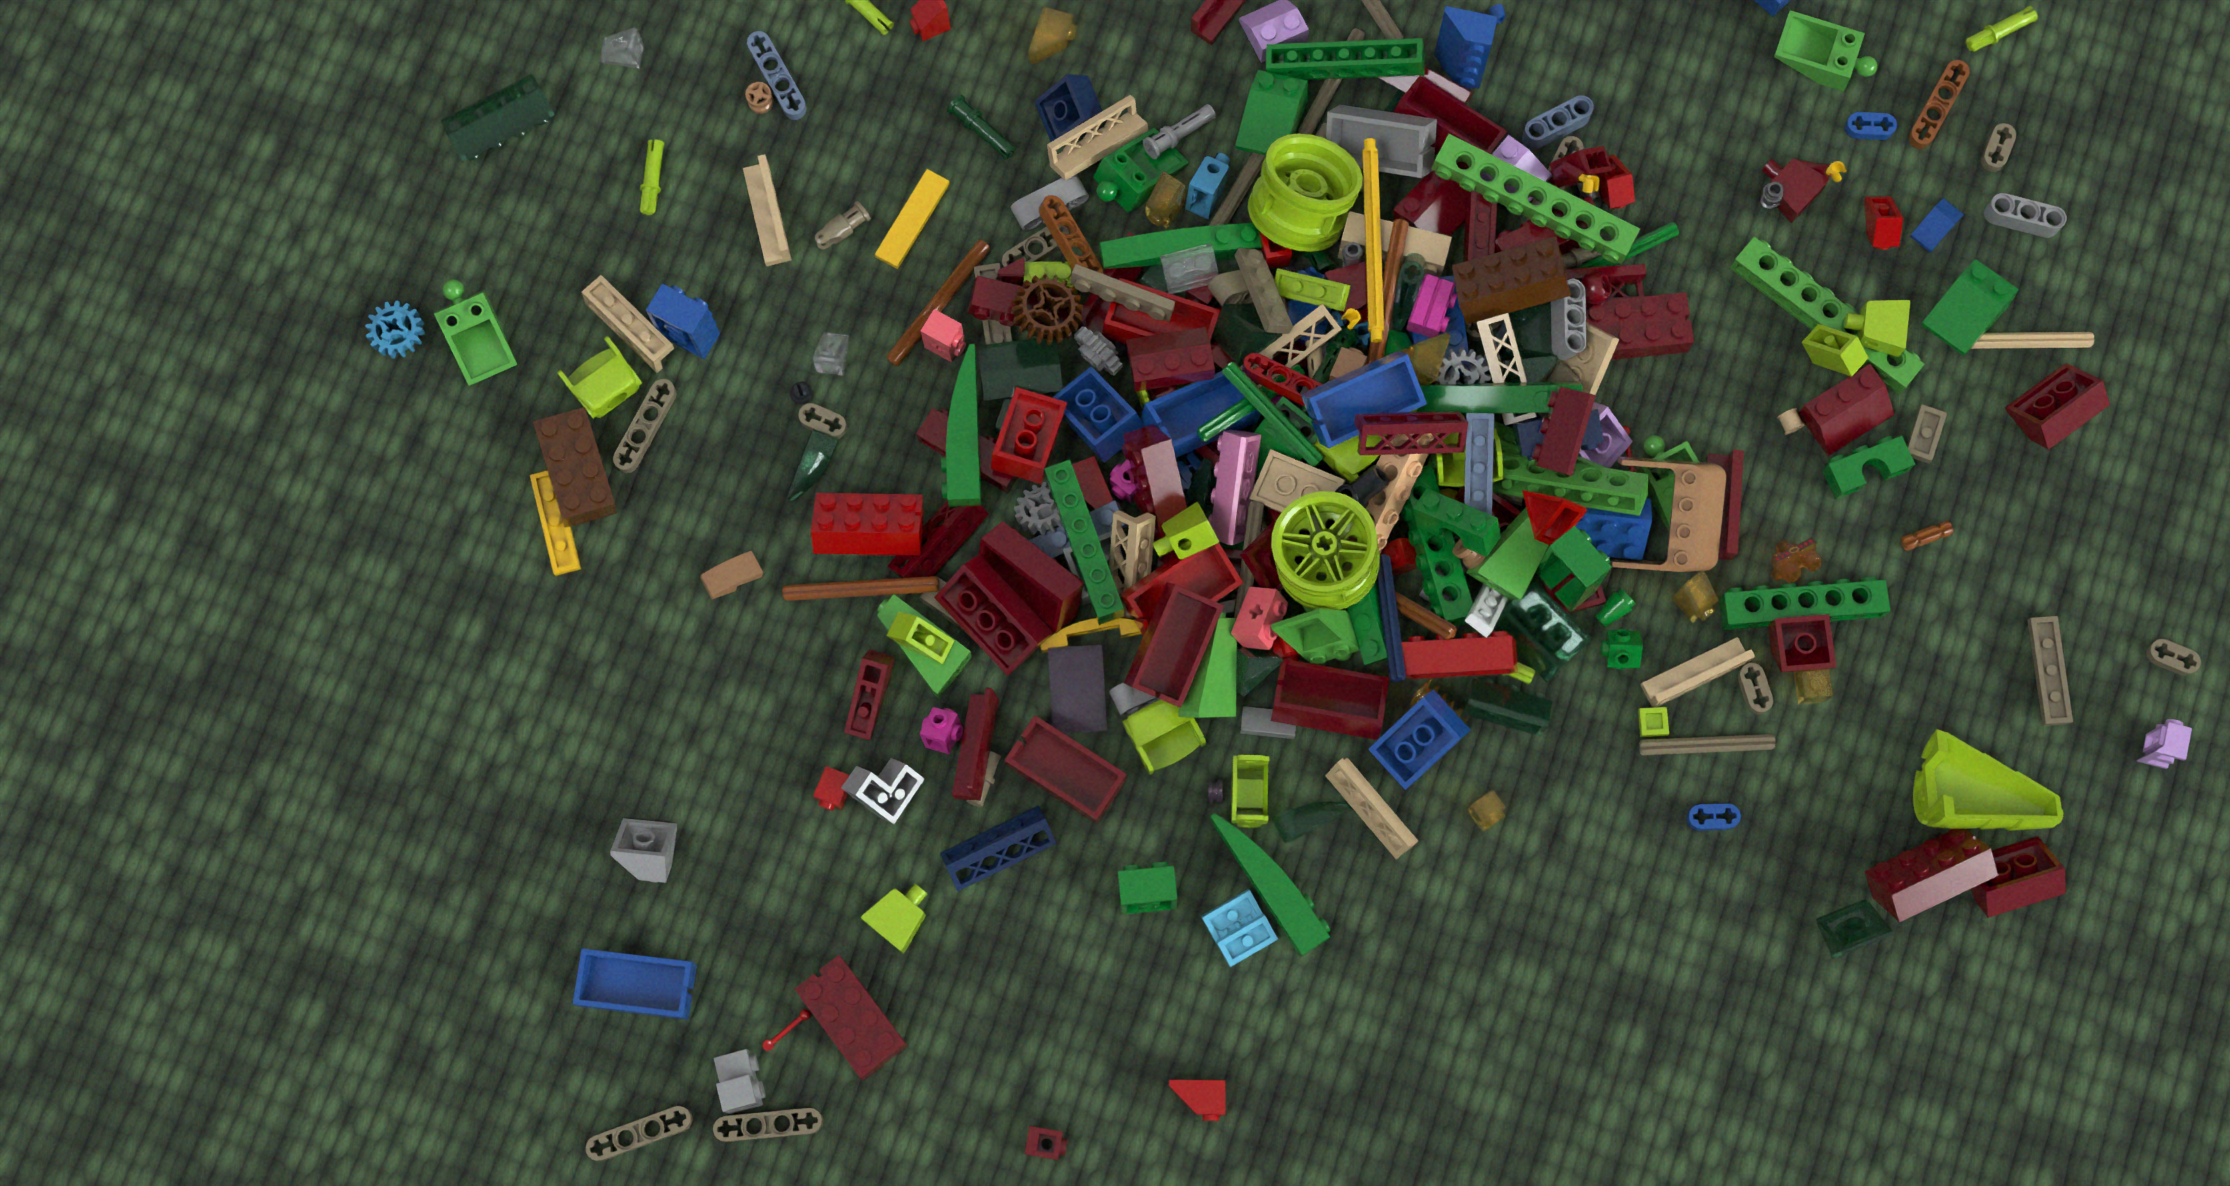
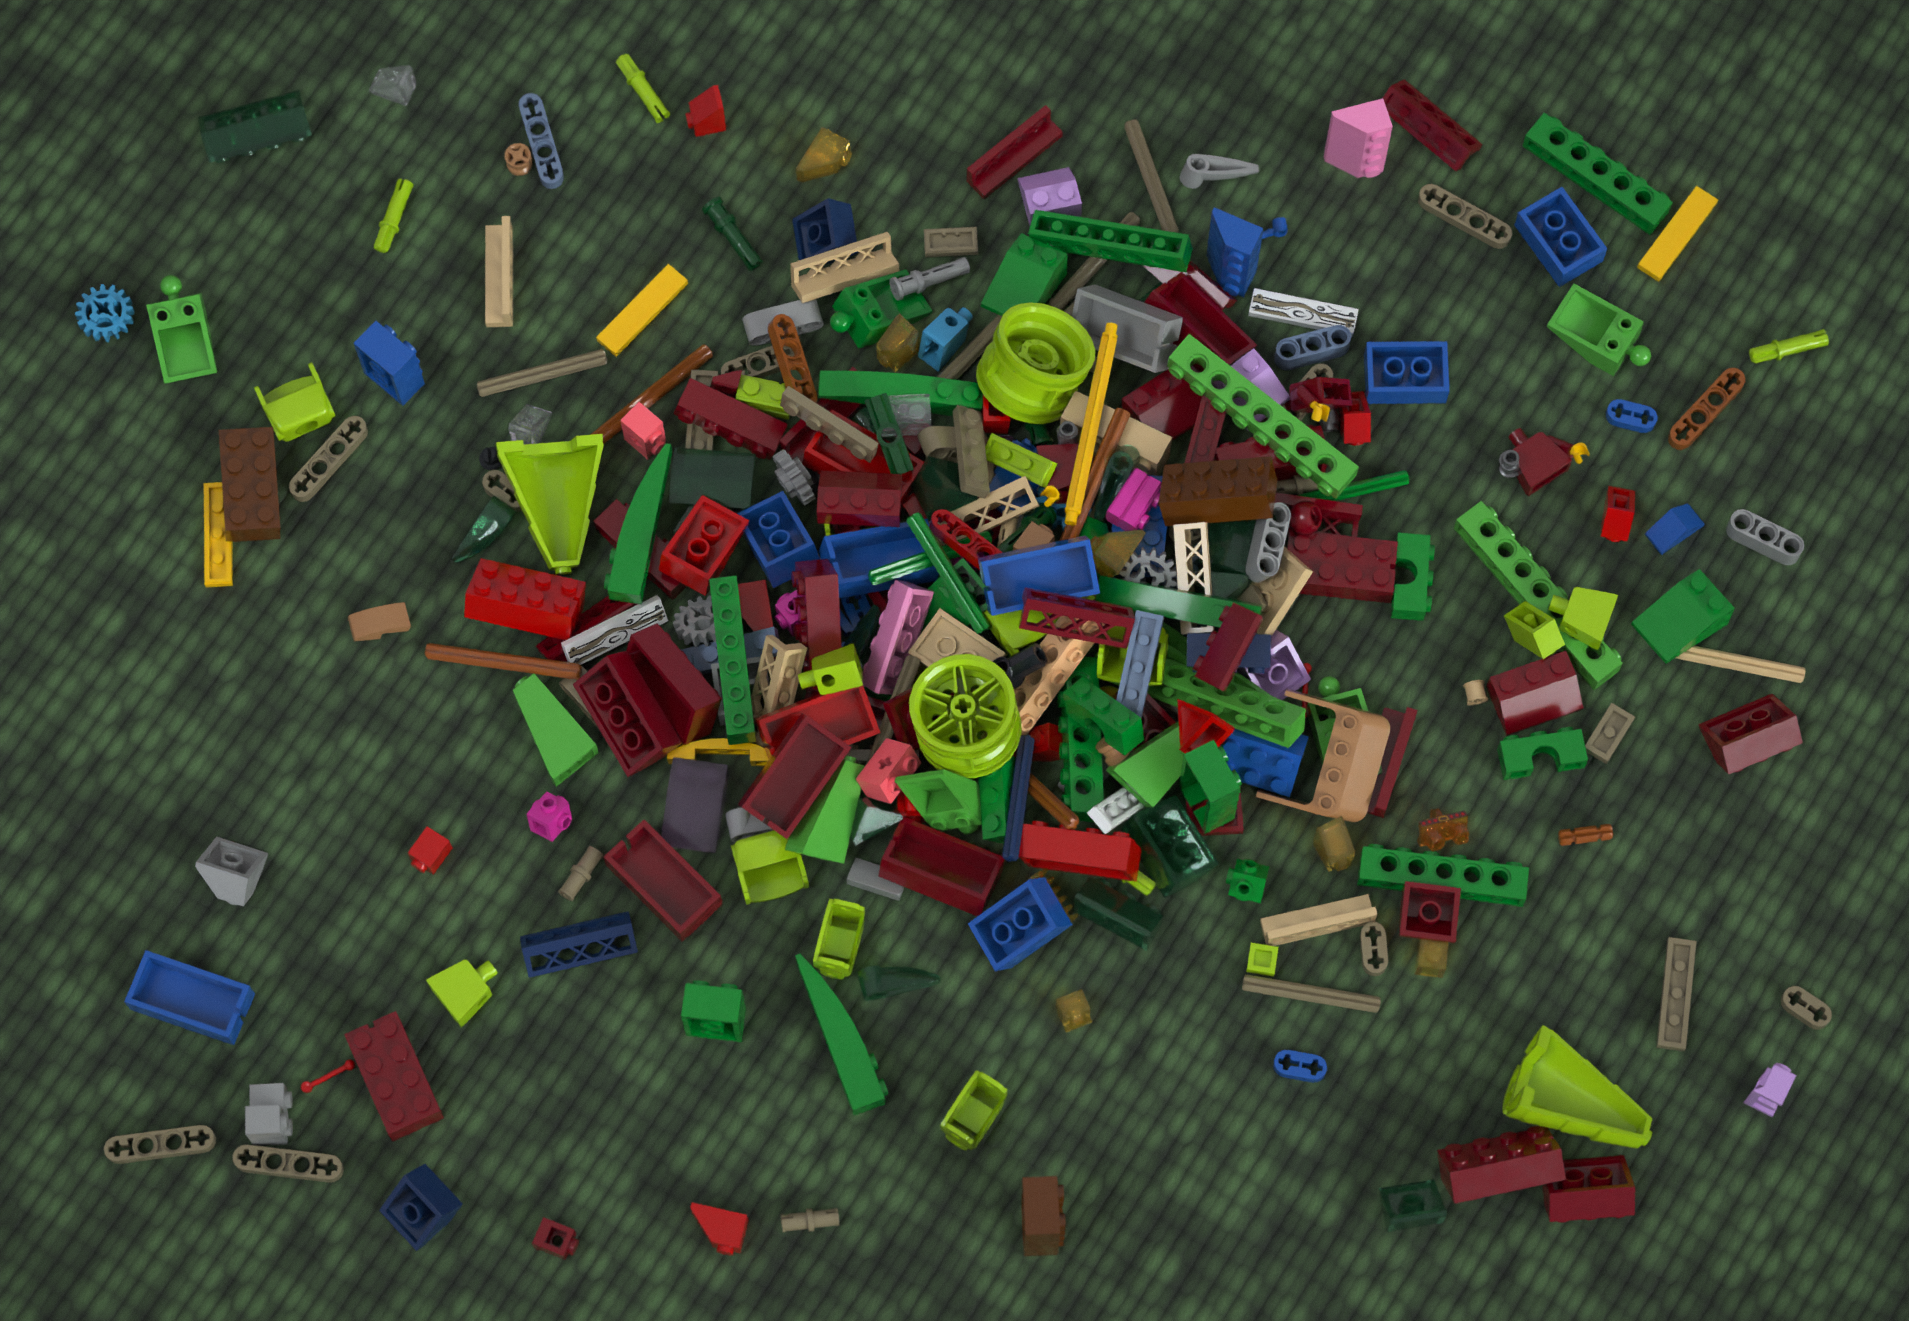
camera: 10 degrees right, 5 degrees down
tan fence [582,275,674,373] -> none
dark tan piece [815,201,871,250] -> none
light grey brick [841,758,924,824] -> none
dark red slope [844,649,895,740] -> none
lime slope [886,612,955,664] -> none
dark red panel [952,688,999,801] -> none
reddish brown gear [1011,274,1083,346] -> none
medium azure slope [1201,889,1278,967] -> none
clear purple bush [1208,779,1223,804] -> none
tan fence [1325,758,1418,859] -> none
green cone [1595,589,1635,628] -> none
dark tan beam [1981,123,2016,172] -> none
none -> dark blue slope [379,1164,463,1251]
none -> dark tan axle [477,349,607,397]
none -> lime cone [496,434,604,575]
none -> white tile [561,595,668,665]
none -> dark tan pin [781,1208,839,1232]
none -> dark green piece [864,392,914,474]
none -> dark tan plate [924,227,978,257]
none -> lime piece [940,1070,1008,1151]
none -> reddish brown brick [1021,1176,1065,1257]
none -> white tile [1248,288,1359,337]
none -> blue brick [1364,341,1449,404]
none -> green arch [1391,533,1435,621]

